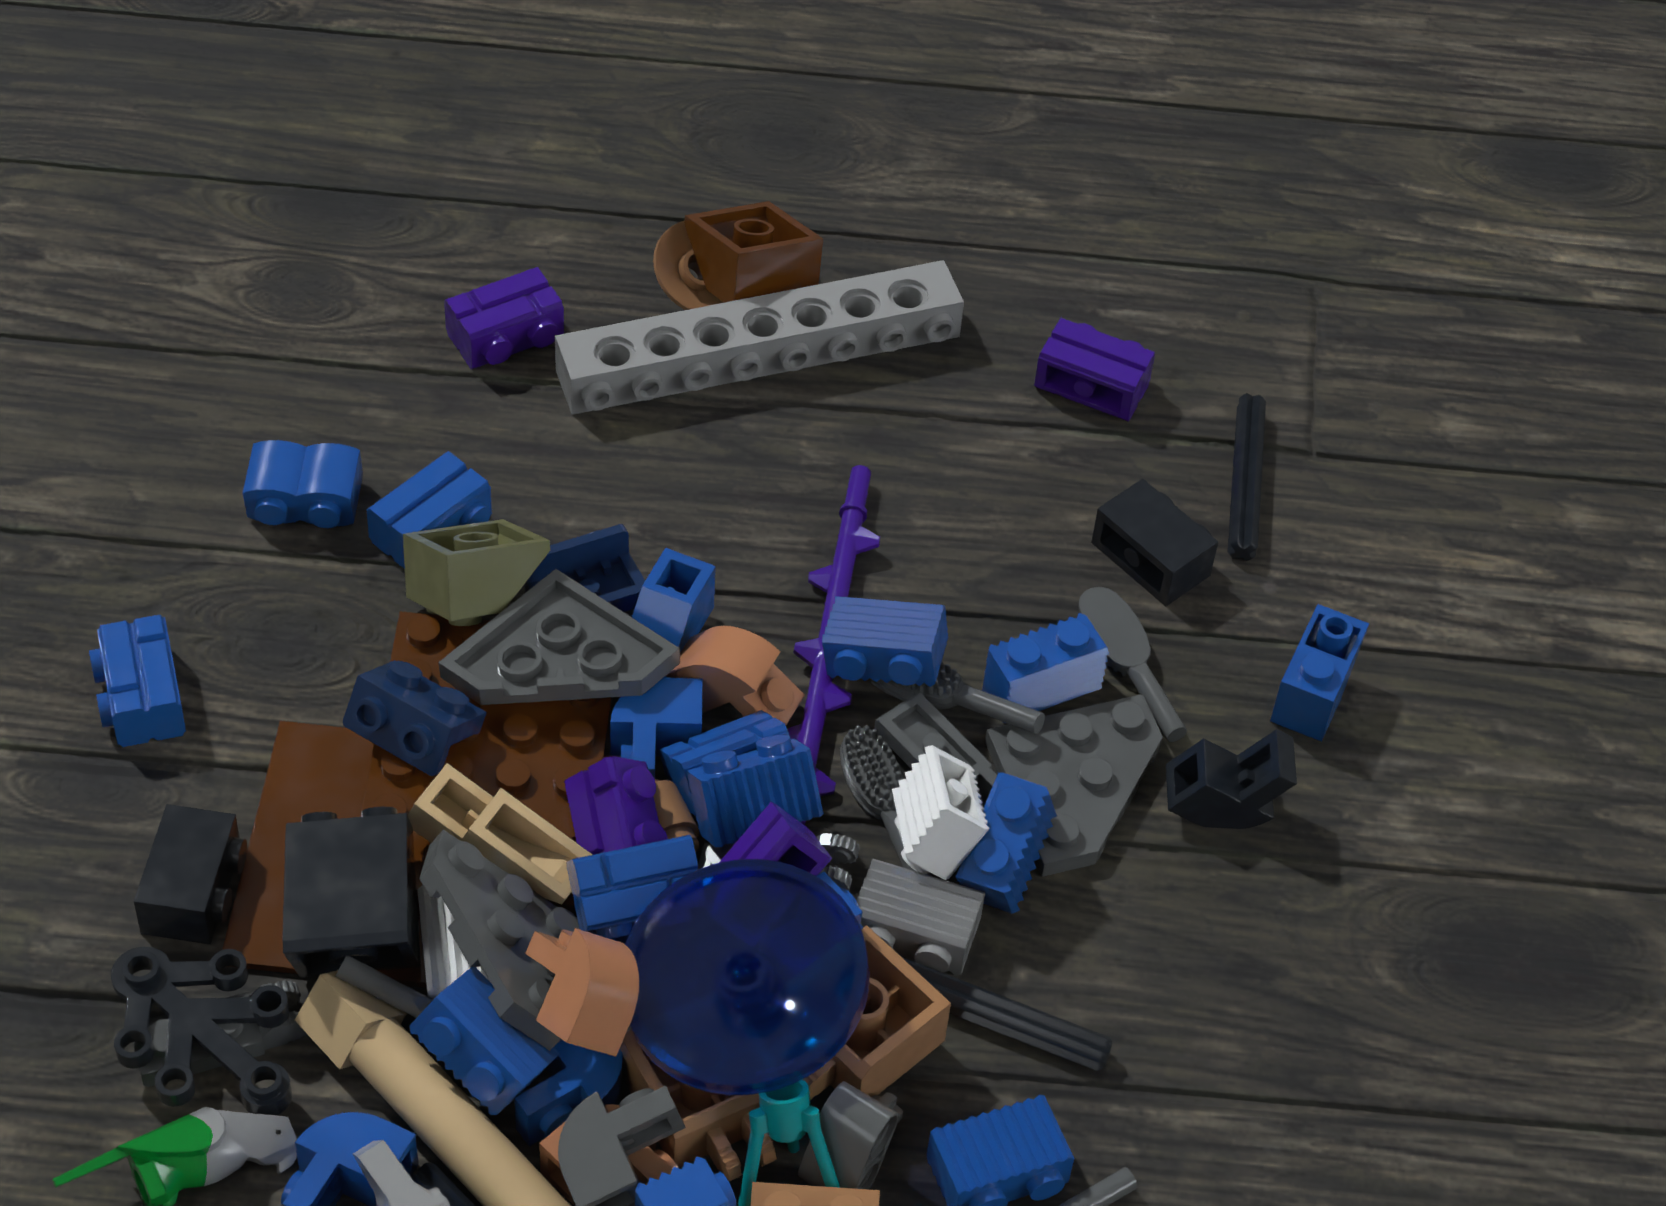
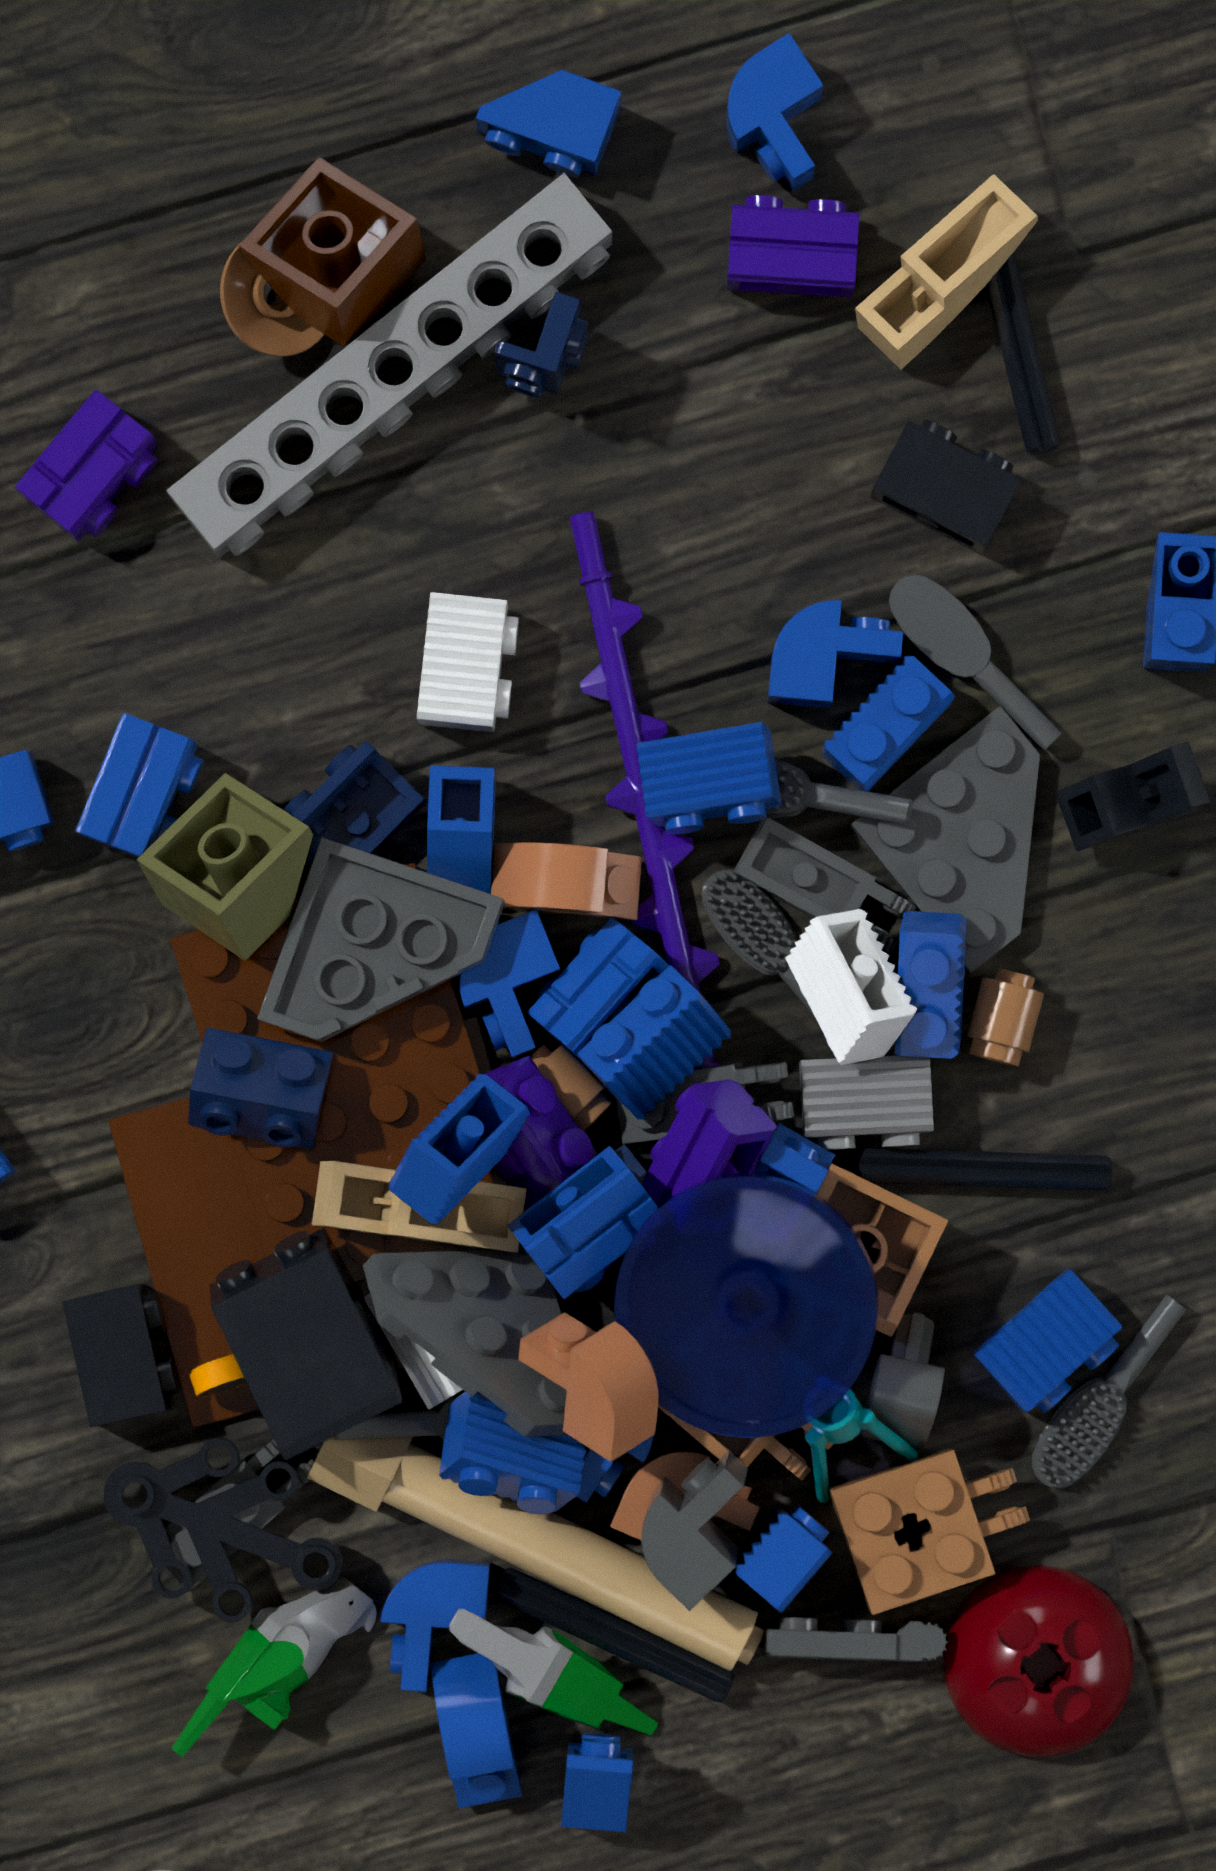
camera: 15 degrees left, 35 degrees up
none -> light orange tile [189,1354,247,1397]
none -> blue brick [389,1074,530,1224]
none -> white brick [417,592,519,732]
none -> blue slope [476,70,622,178]
none -> dark blue bracket [494,292,589,398]
none -> blue brick [727,33,824,193]
none -> blue brick [767,600,903,709]
none -> tan slope [855,174,1038,369]
none -> medium nougat brick [967,969,1044,1067]

